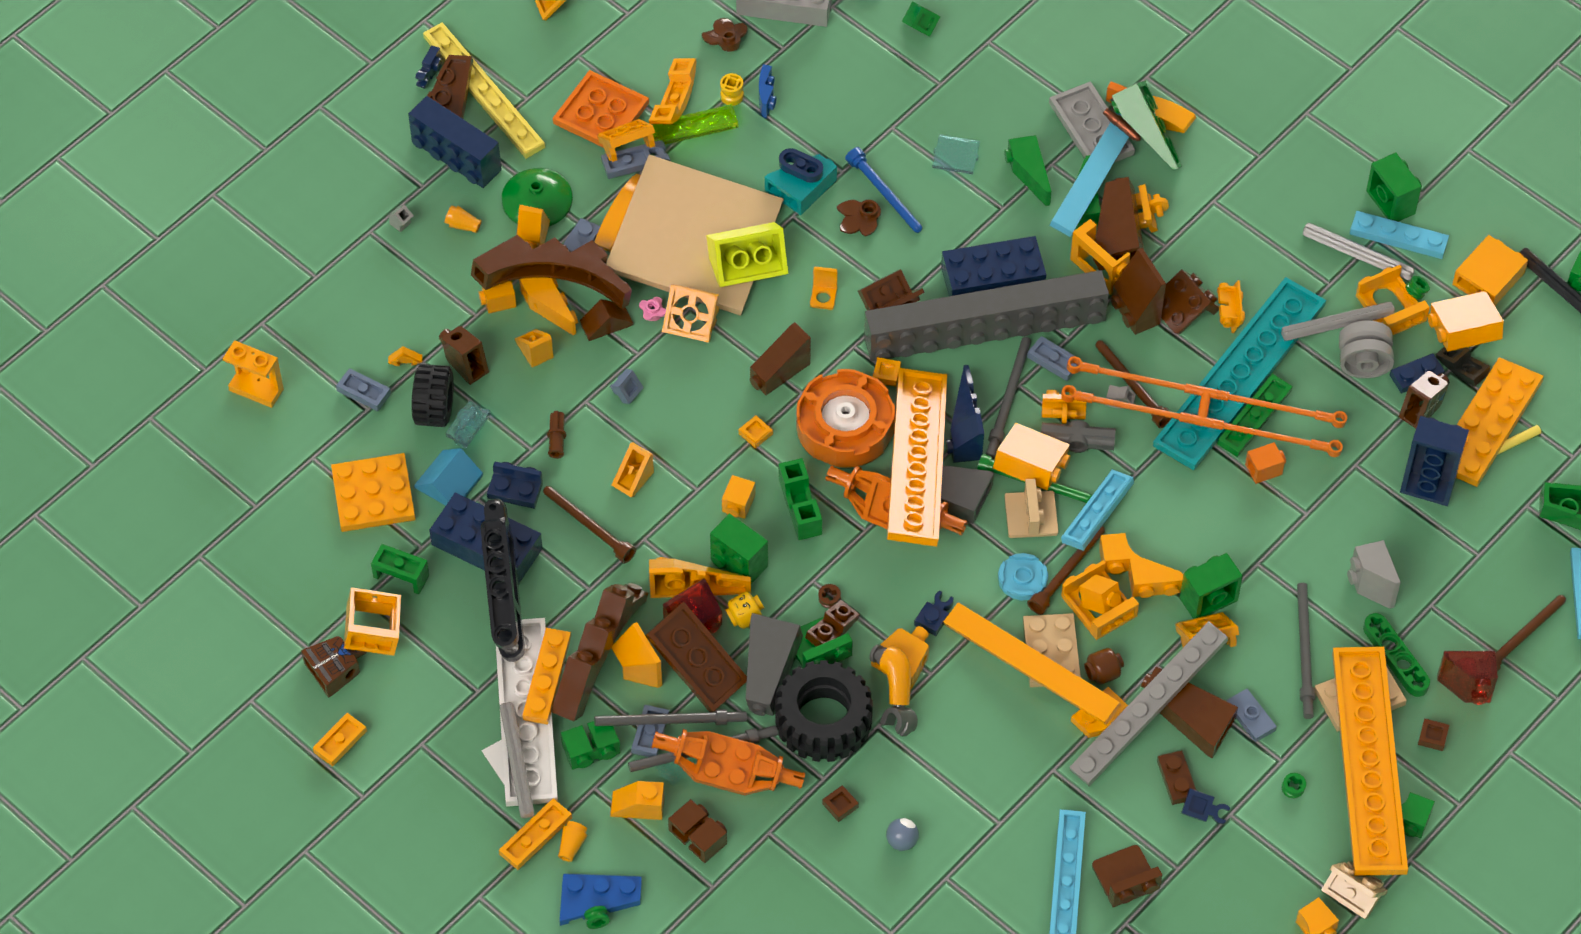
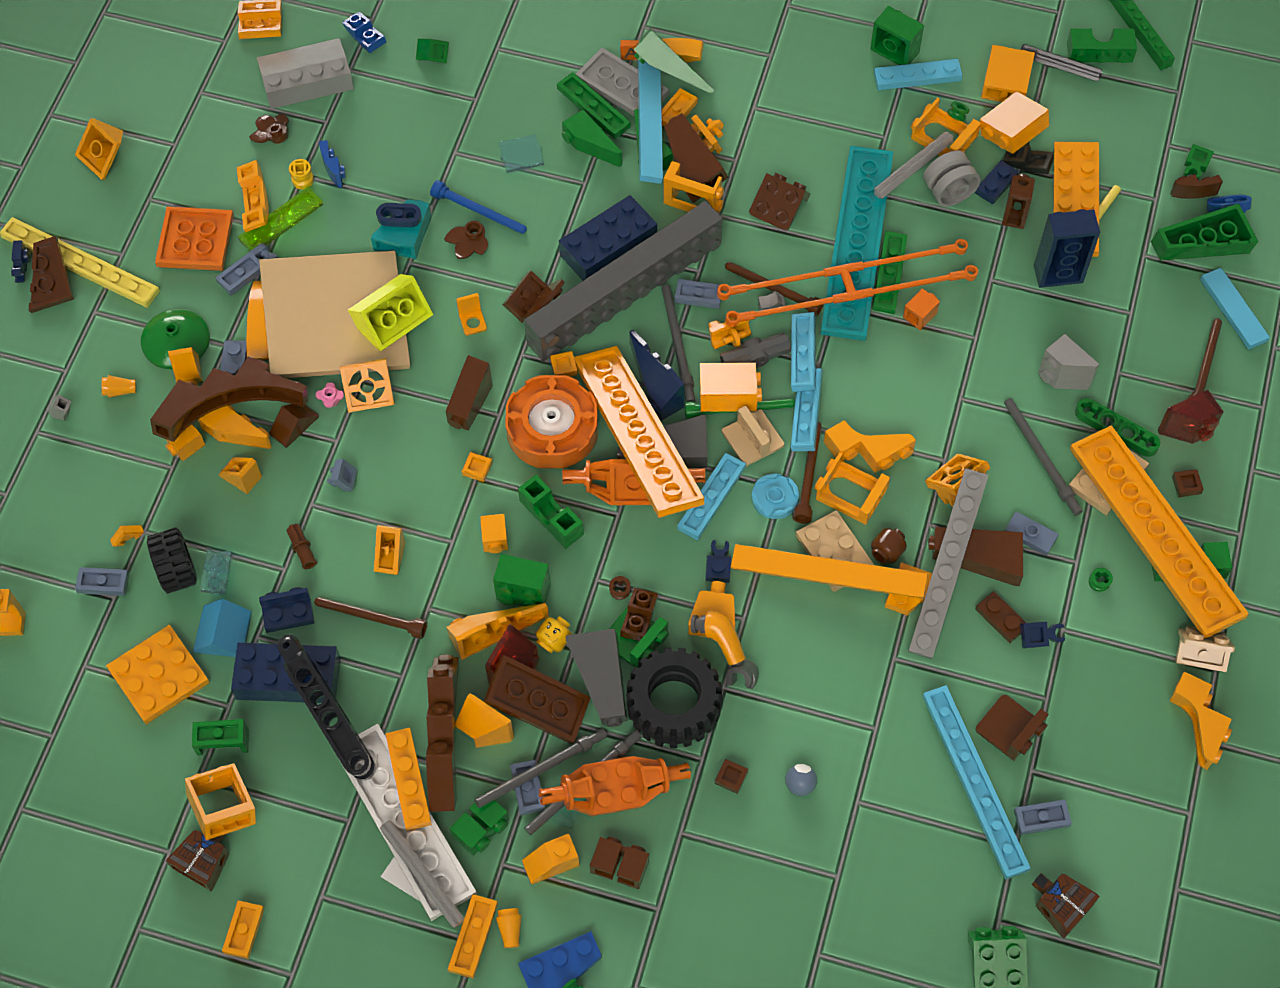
camera: 25 degrees left, 5 degrees up
dark blue brick [408,96,502,188] -> none
reddish brown torso [439,326,489,385] -> none
light orange piece [597,119,655,162] -> none
light orange brick [1079,574,1122,614] -> none
copper piece [1103,108,1141,141] -> none
reddish brown slope [1111,248,1166,335] -> none
green brick [1179,553,1243,619] -> none
light orange hinge [1217,280,1245,333] -> none
light grey axle [1303,223,1414,280] -> none
none -> green plate [557,72,631,139]
none -> light orange plate [661,88,698,126]
none -> medium azure plate [677,453,746,541]
none -> medium azure tile [791,312,816,392]

